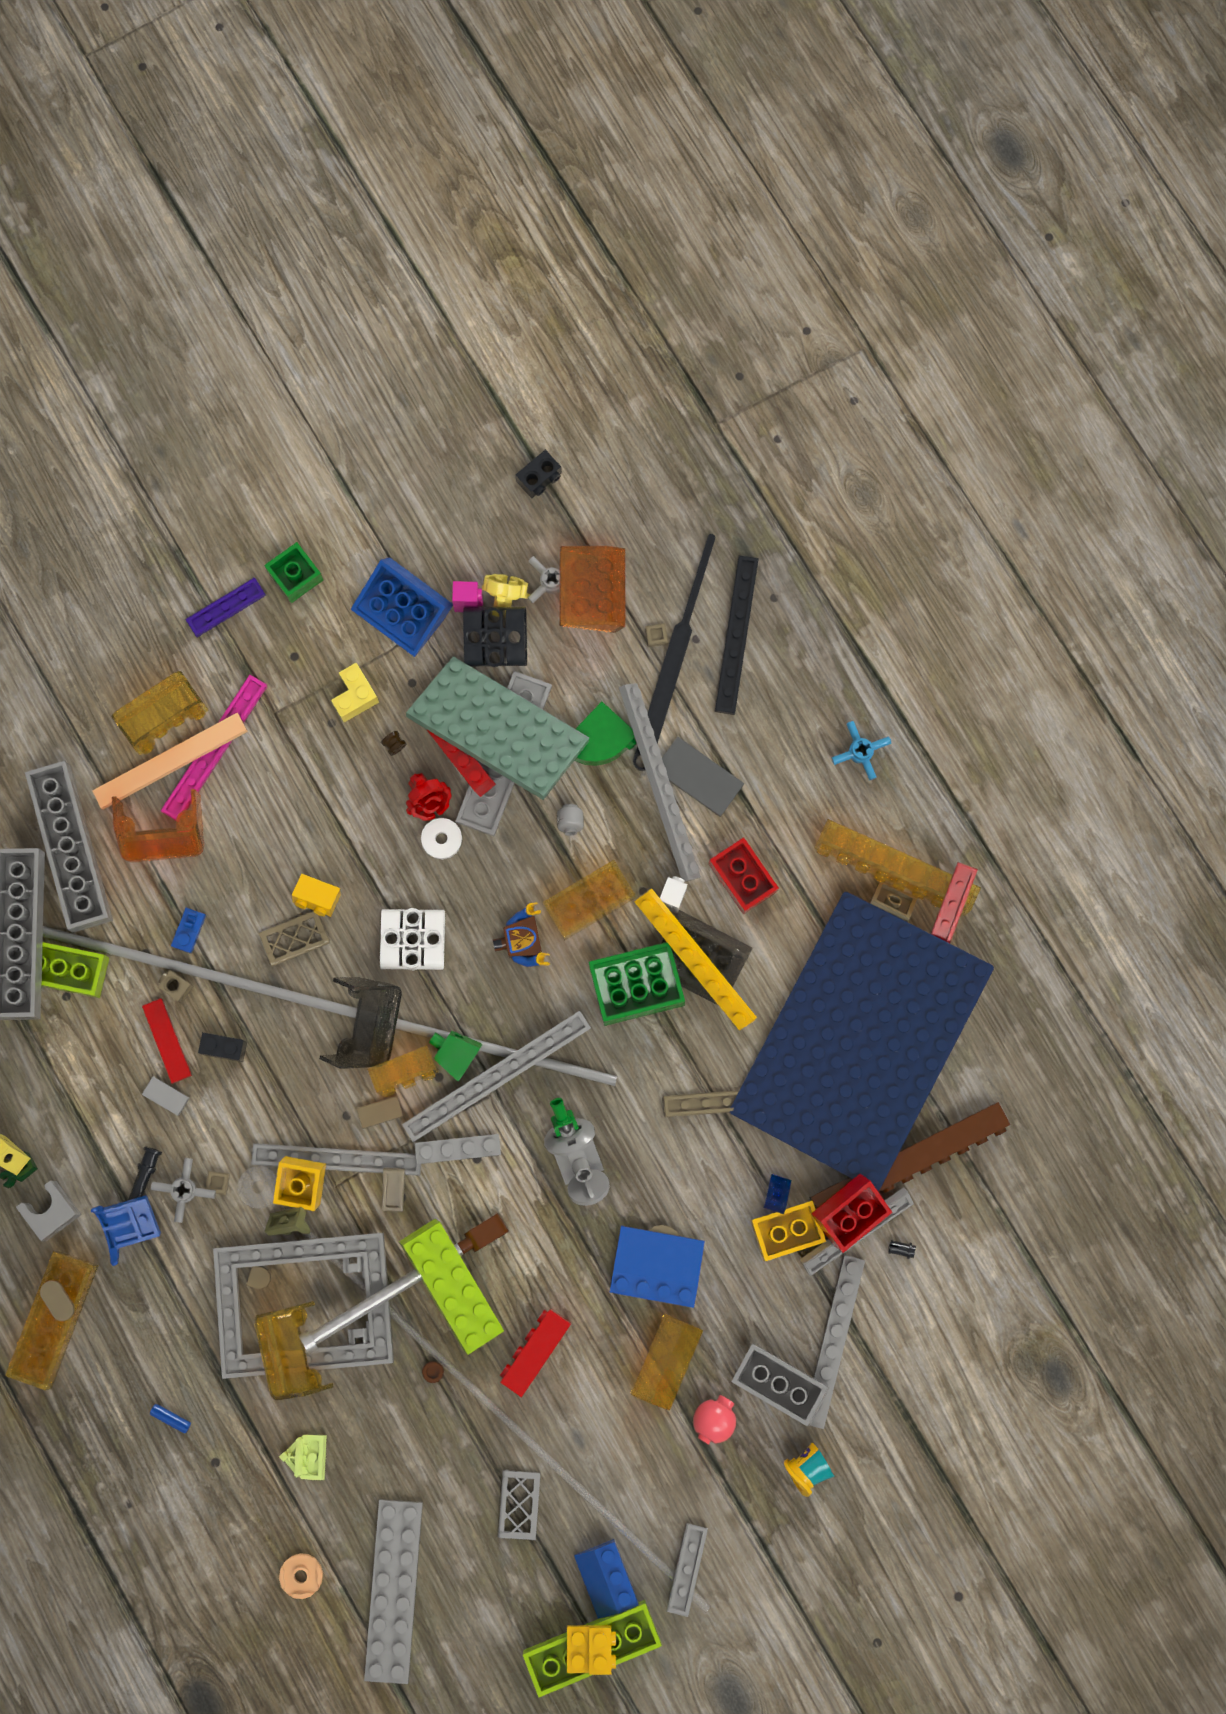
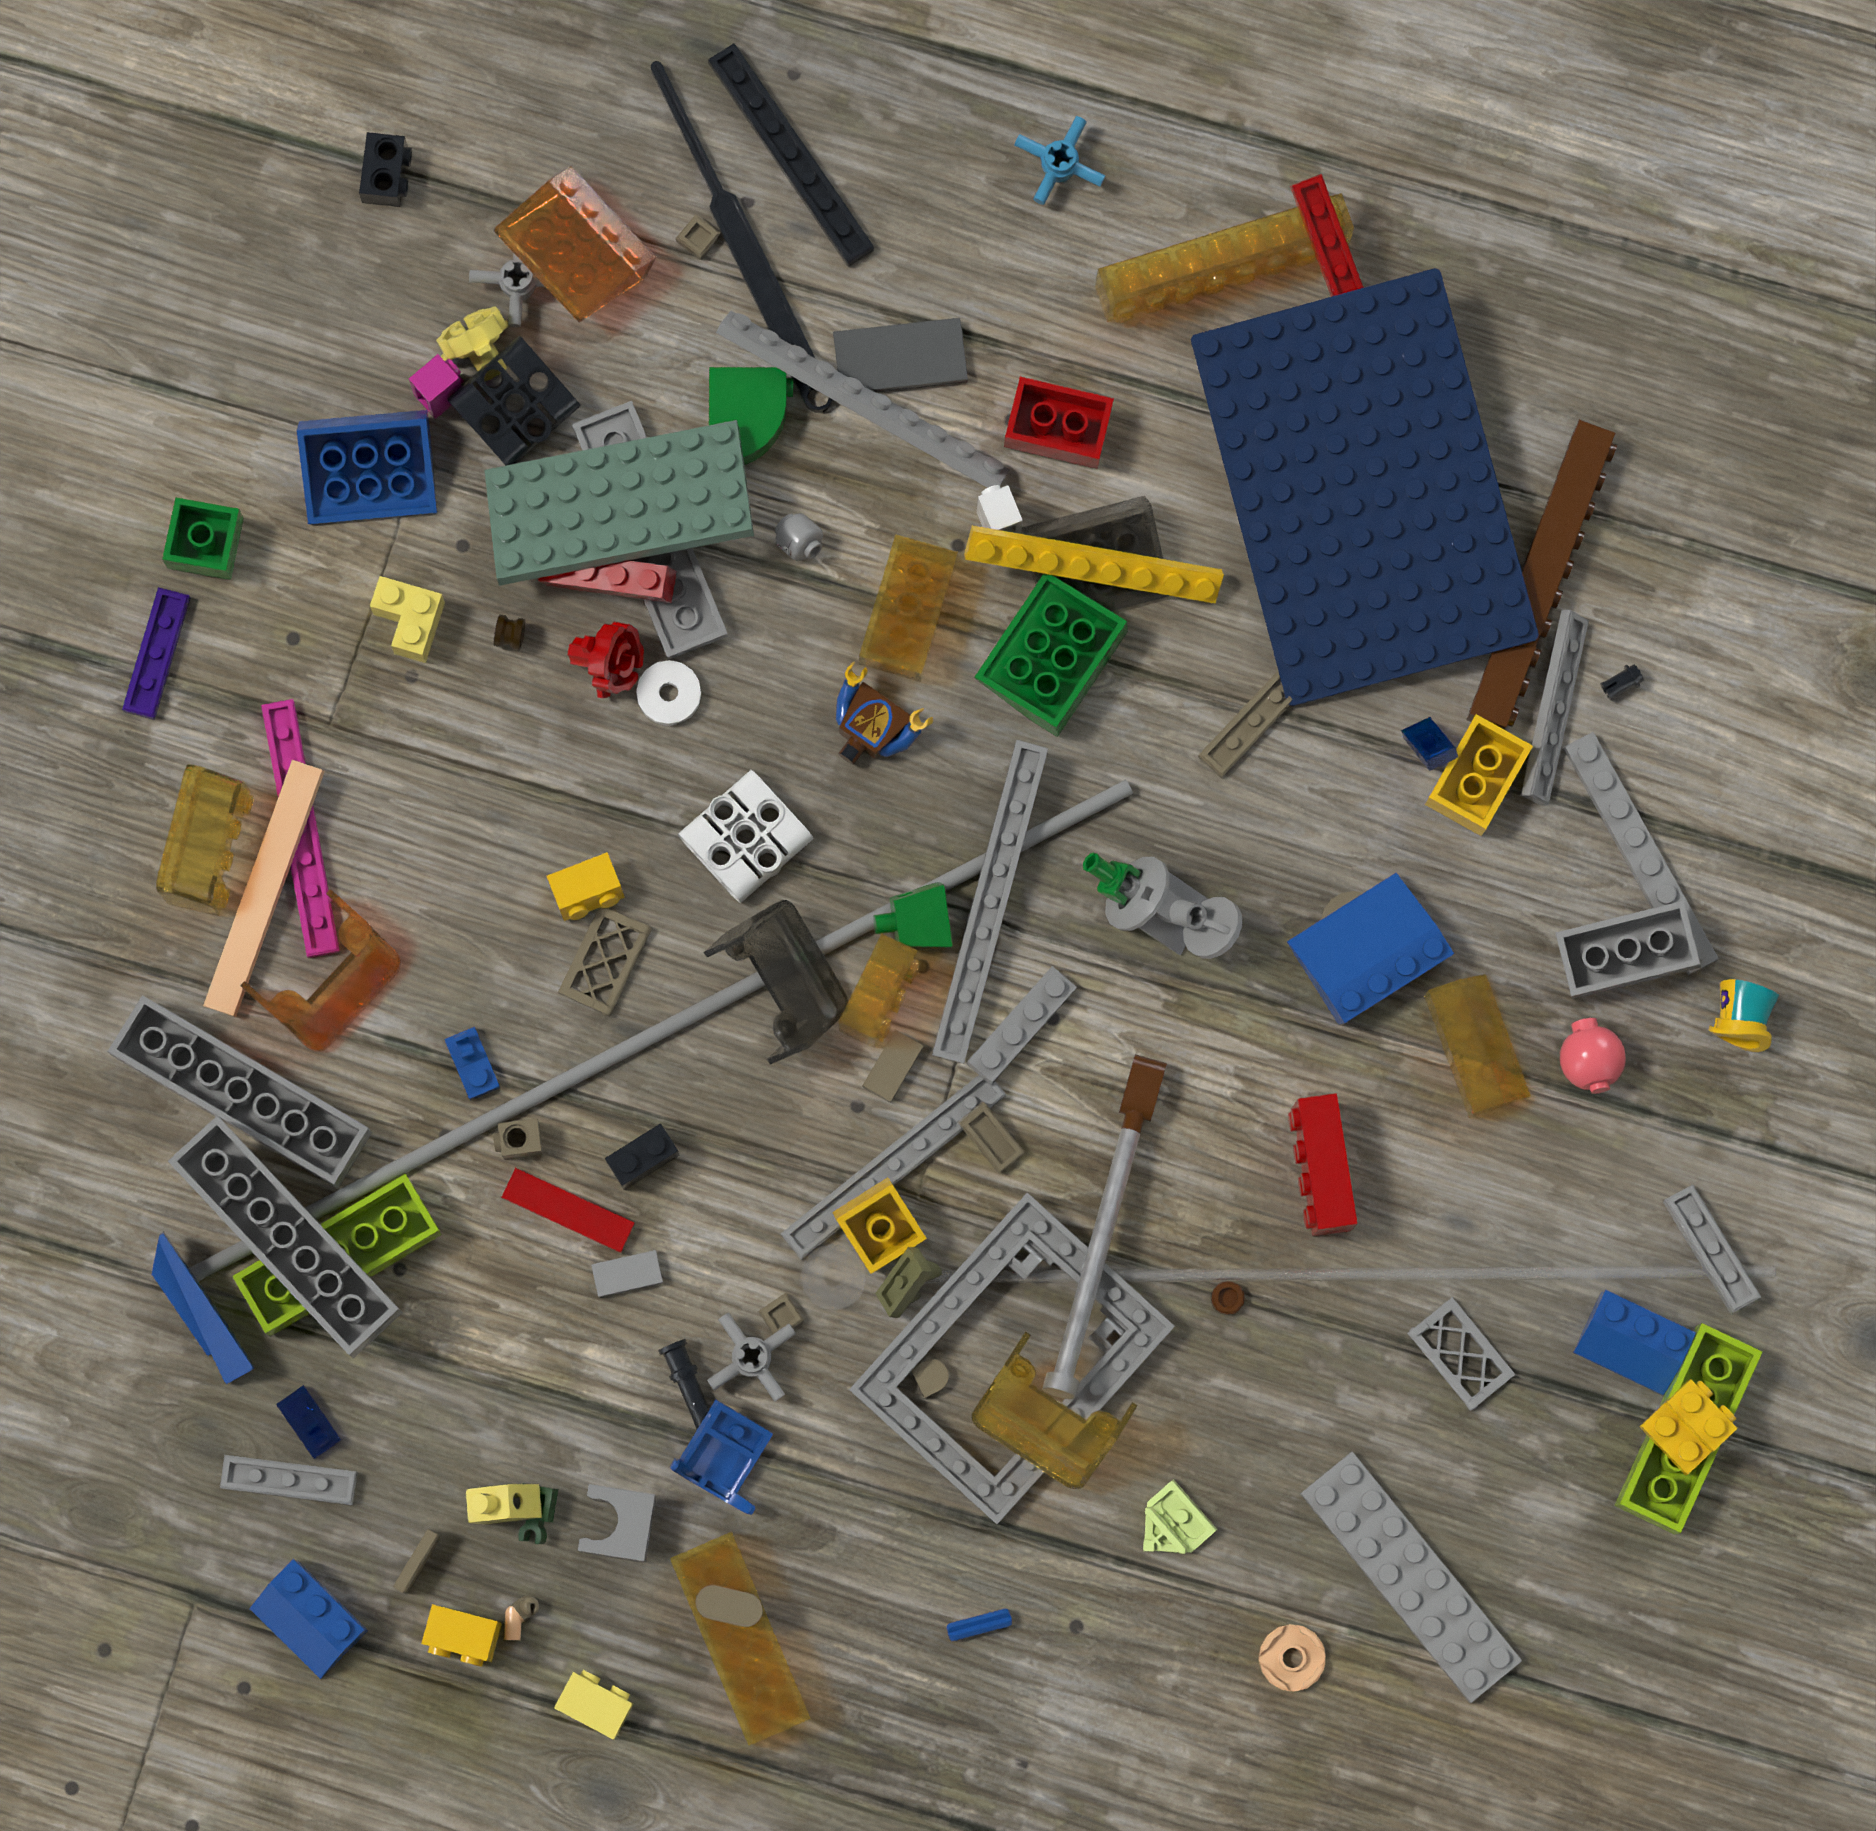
camera: 45 degrees left, 0 degrees up
lime brick [399,1219,504,1355] -> none
red brick [811,1174,893,1253] -> none
dark tan slope [869,880,917,922] -> none

